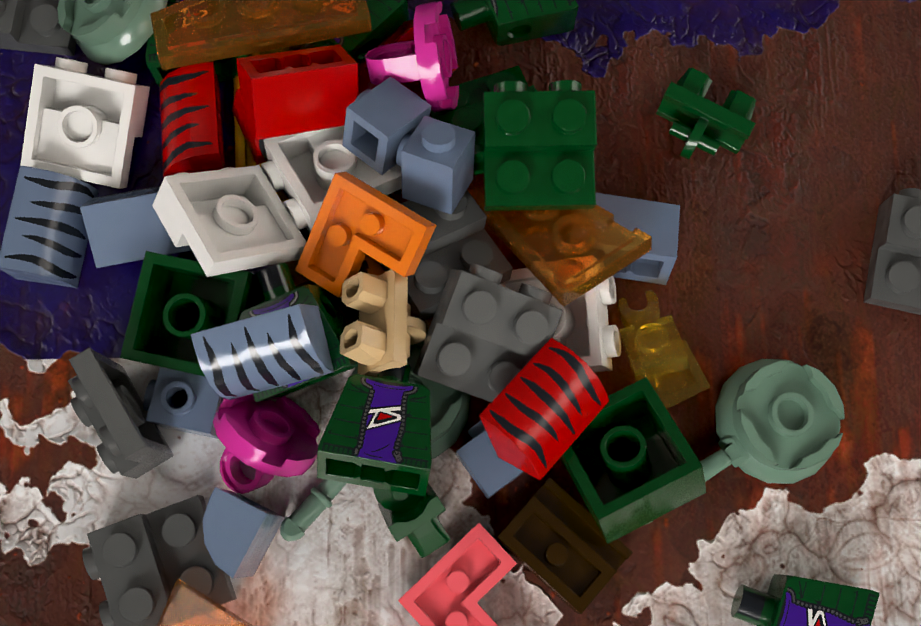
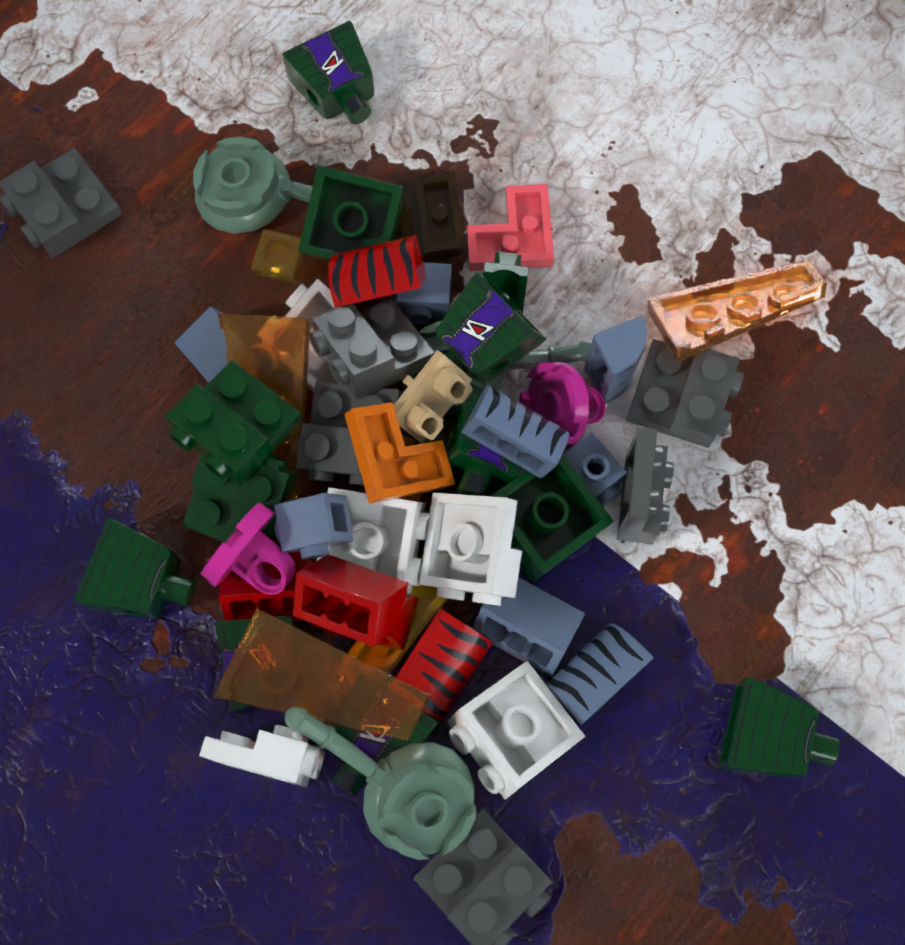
camera: 140 degrees left, 5 degrees down
sand blue brick [396,116,475,215] -> none
clear yellow plate [618,290,689,382] -> none
dark green hips [656,68,756,160] -> none

